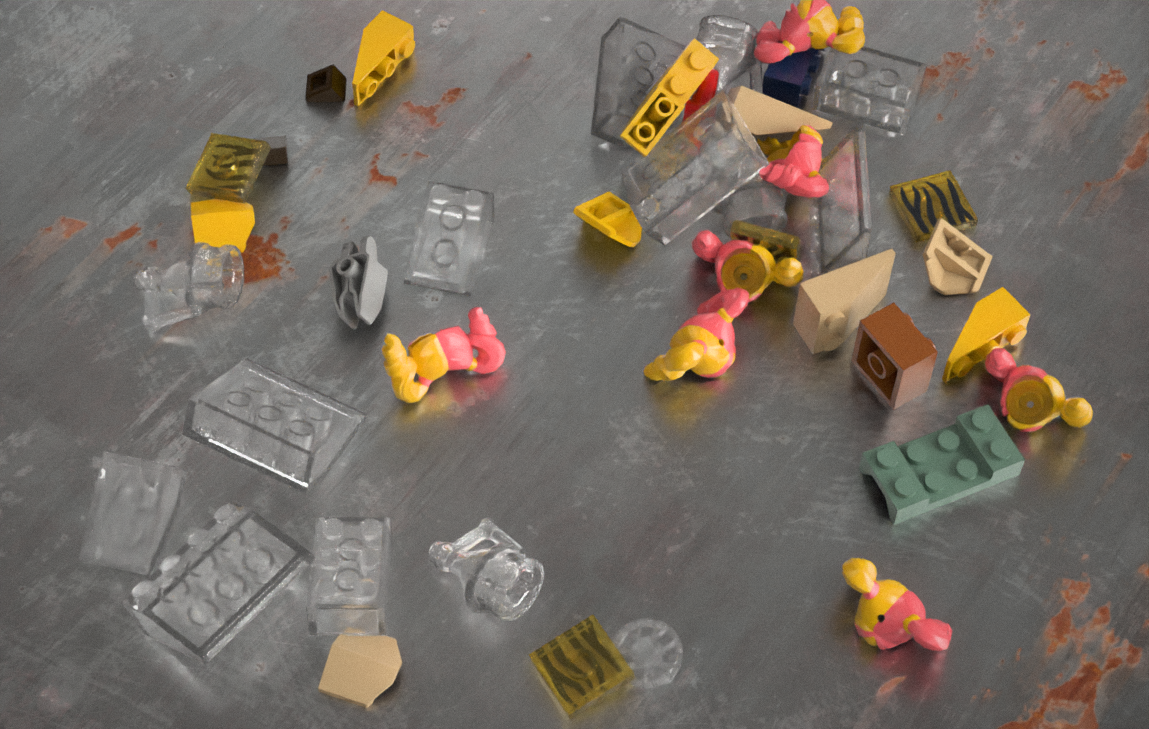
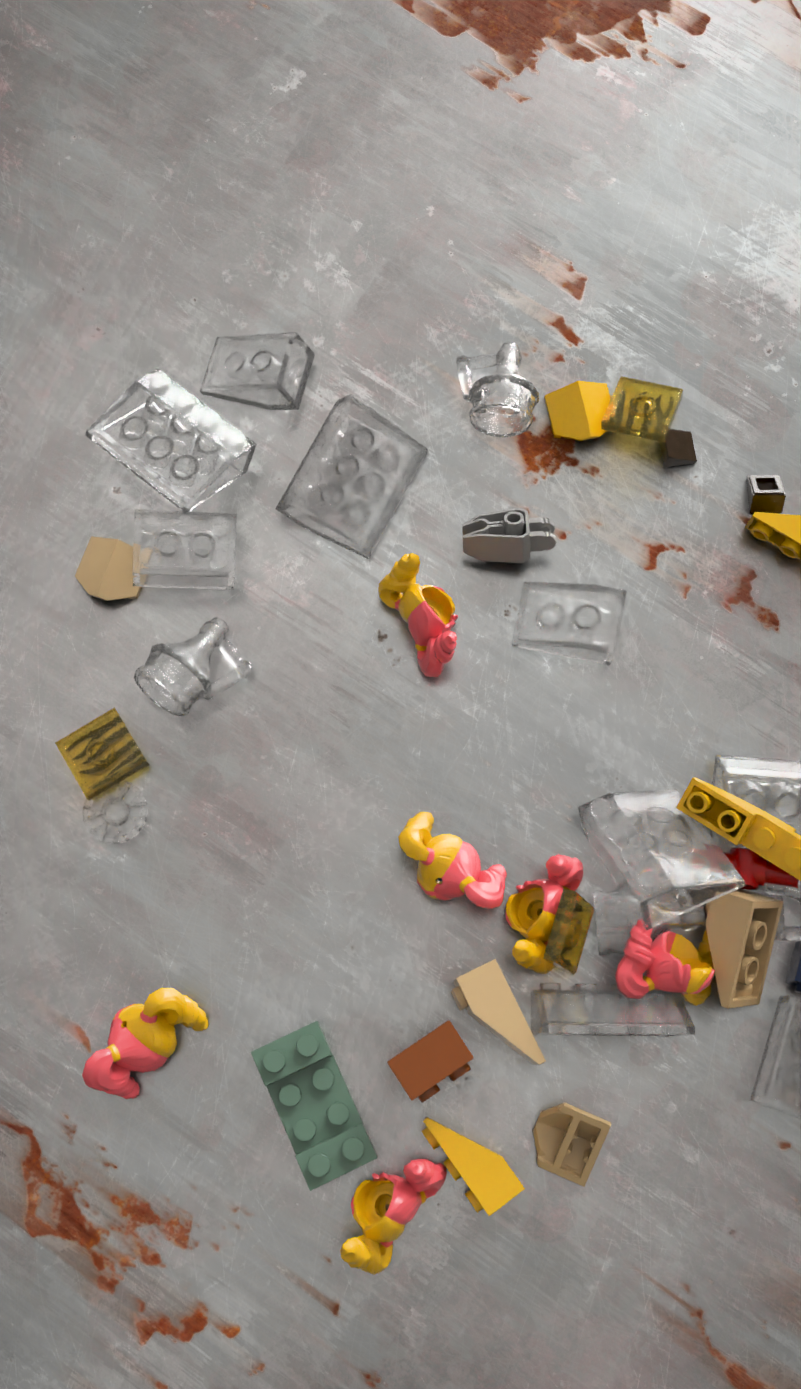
camera: 90 degrees right, 20 degrees up
yellow slope [573,191,645,248] -> none
clear yellow tile [889,170,978,243] -> none

